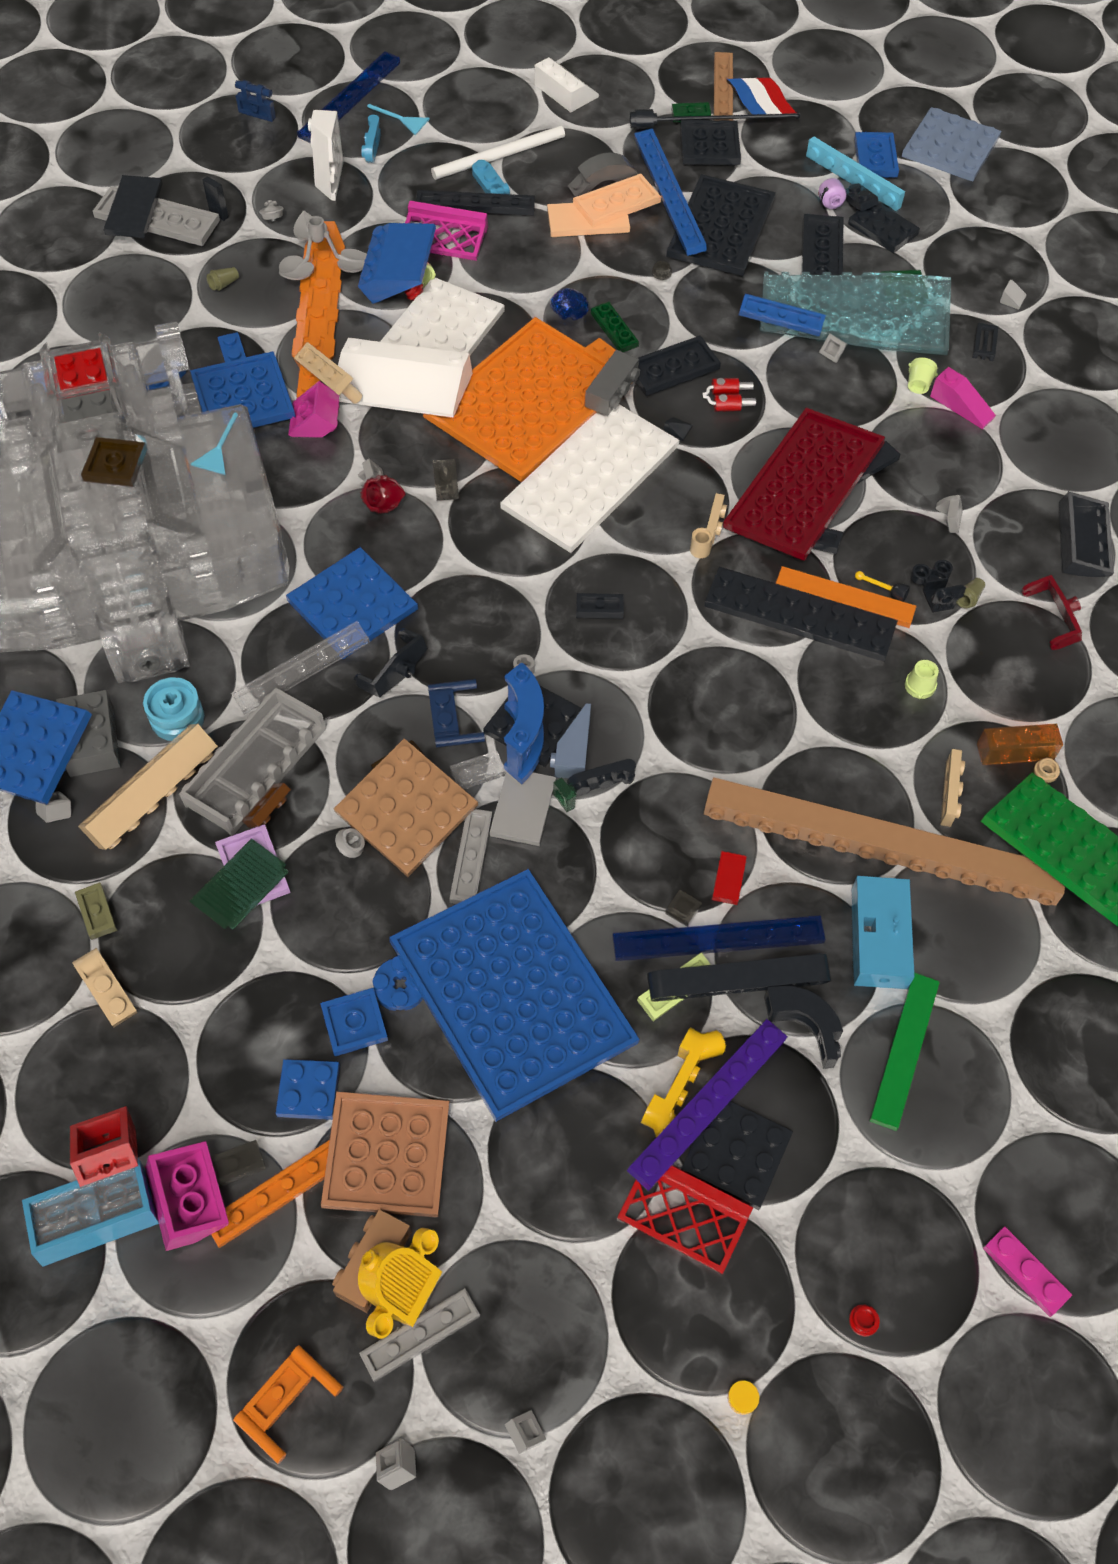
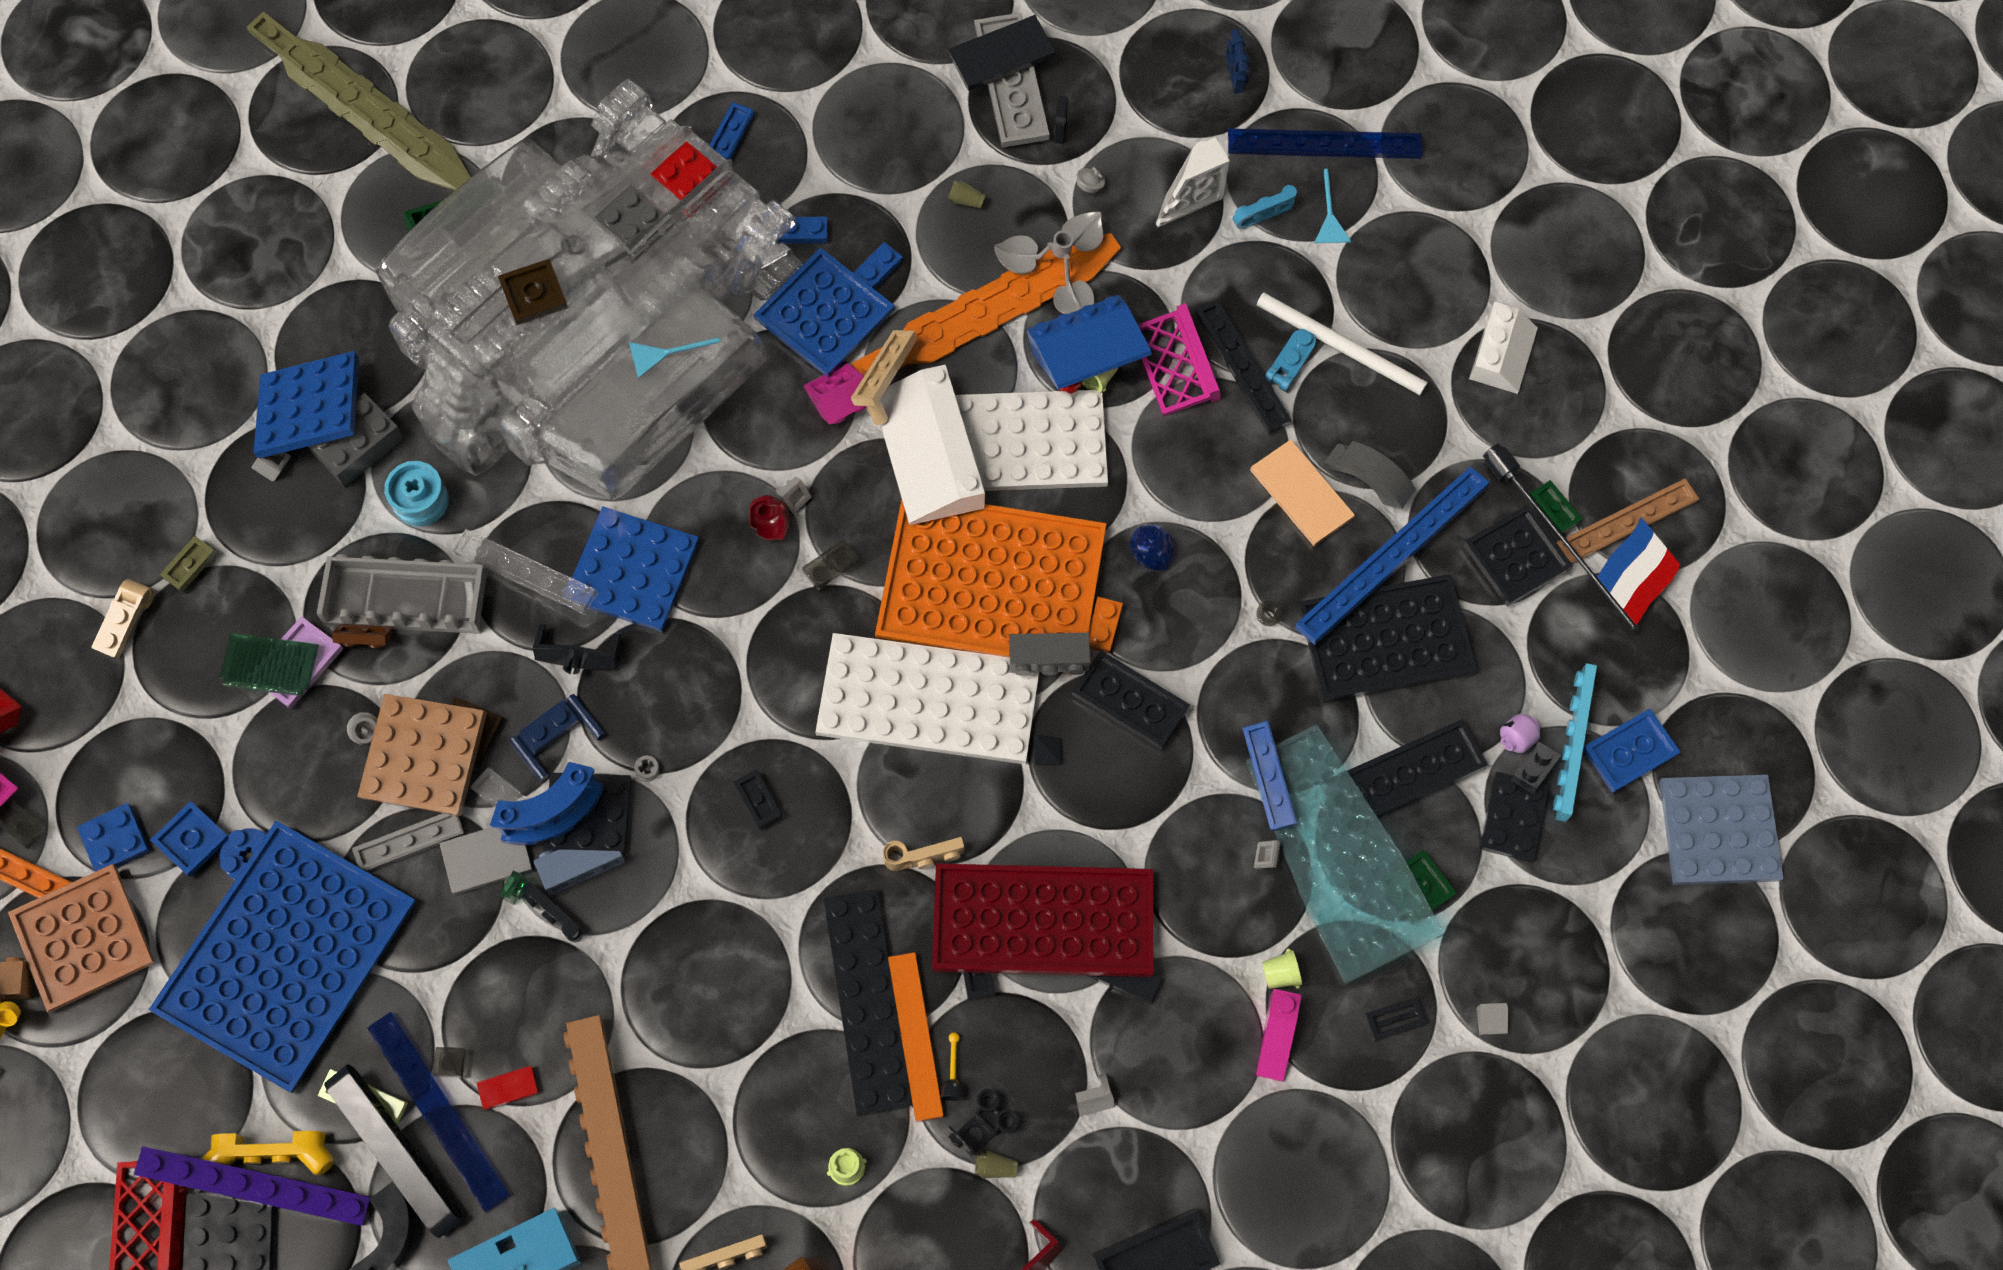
camera: 60 degrees right, 10 degrees up
tan brick [78,724,218,850] -> none
light nougat tile [573,174,661,227] -> none
dark green tile [591,302,639,353] -> none
red piece [703,378,756,412] -> none

